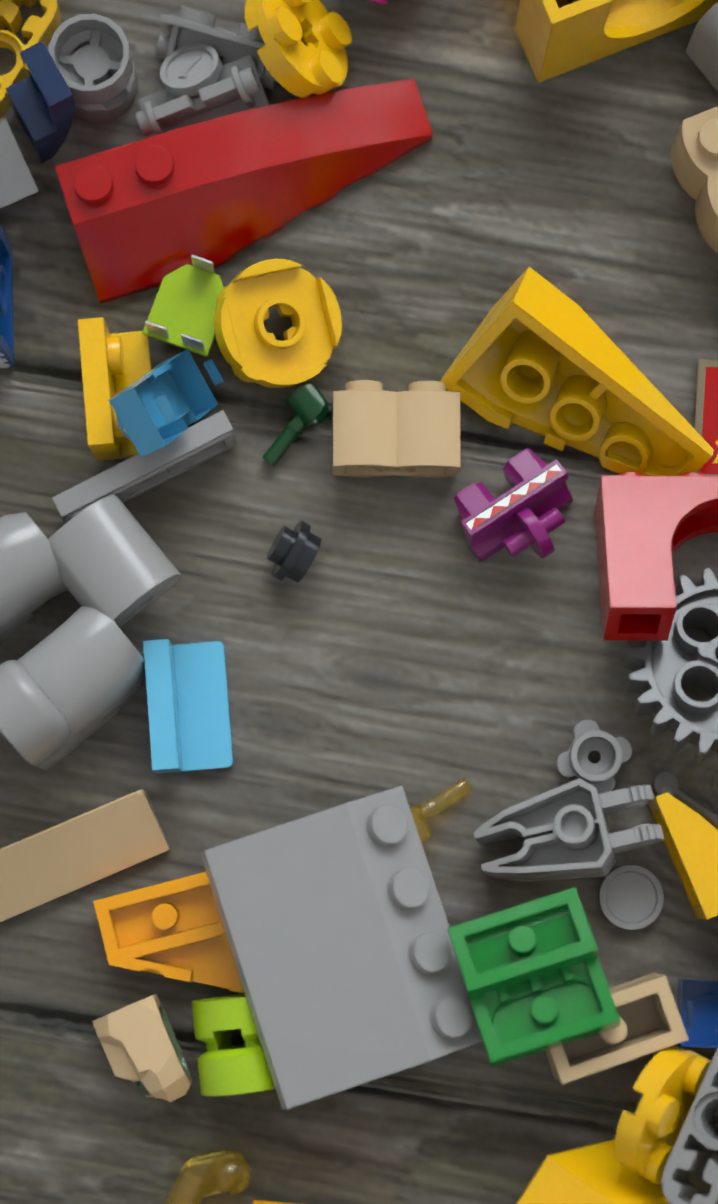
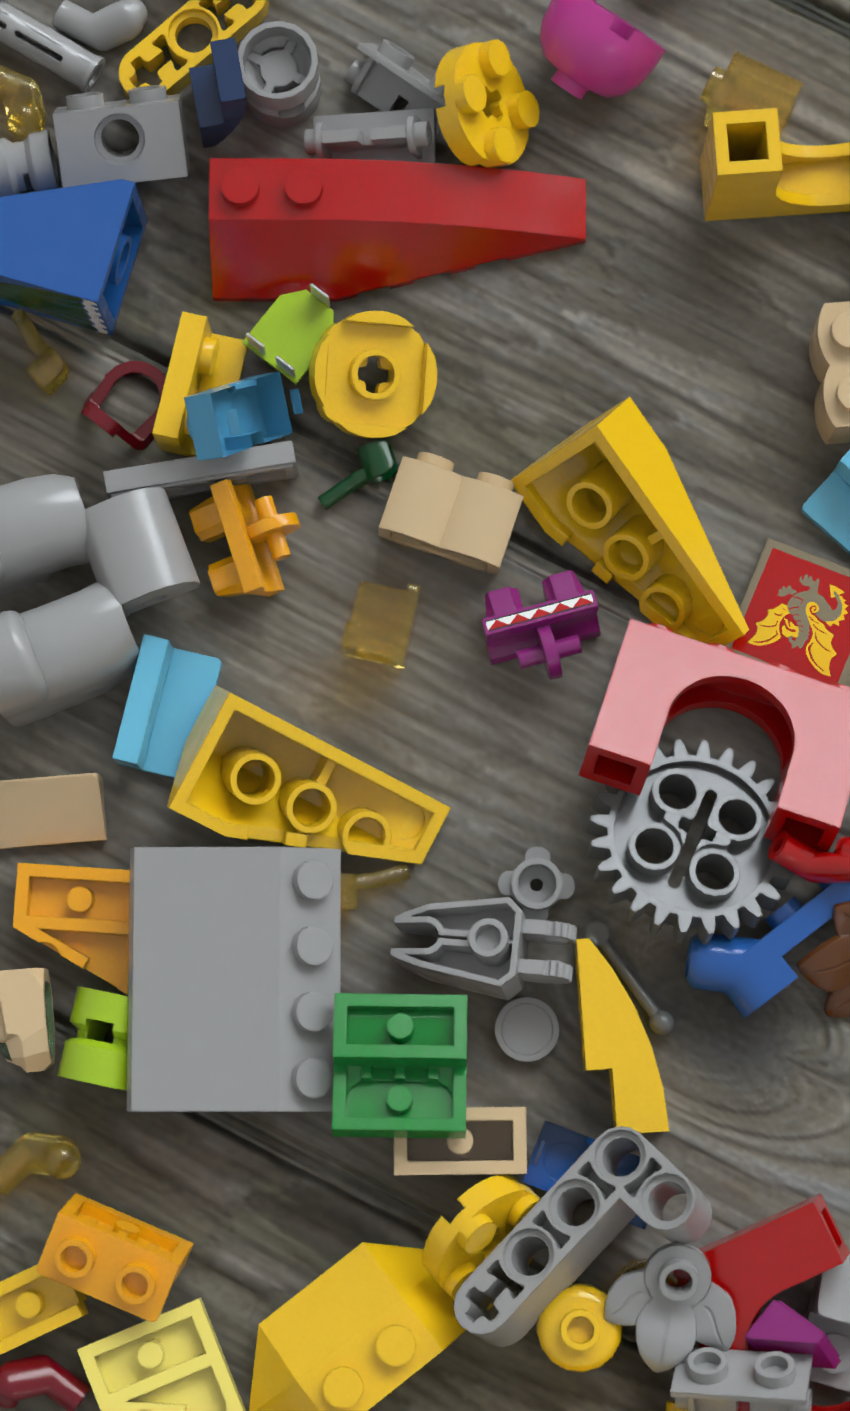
camera: 25 degrees right, 0 degrees up
light grey piece [160,43,222,97] -> none
black plate [267,520,322,583] -> none
none -> dark red piece [81,361,166,450]
none -> yellow wedge [167,685,451,864]
none -> light orange hips [189,479,301,597]
none -> clear yellow panel [341,581,421,669]

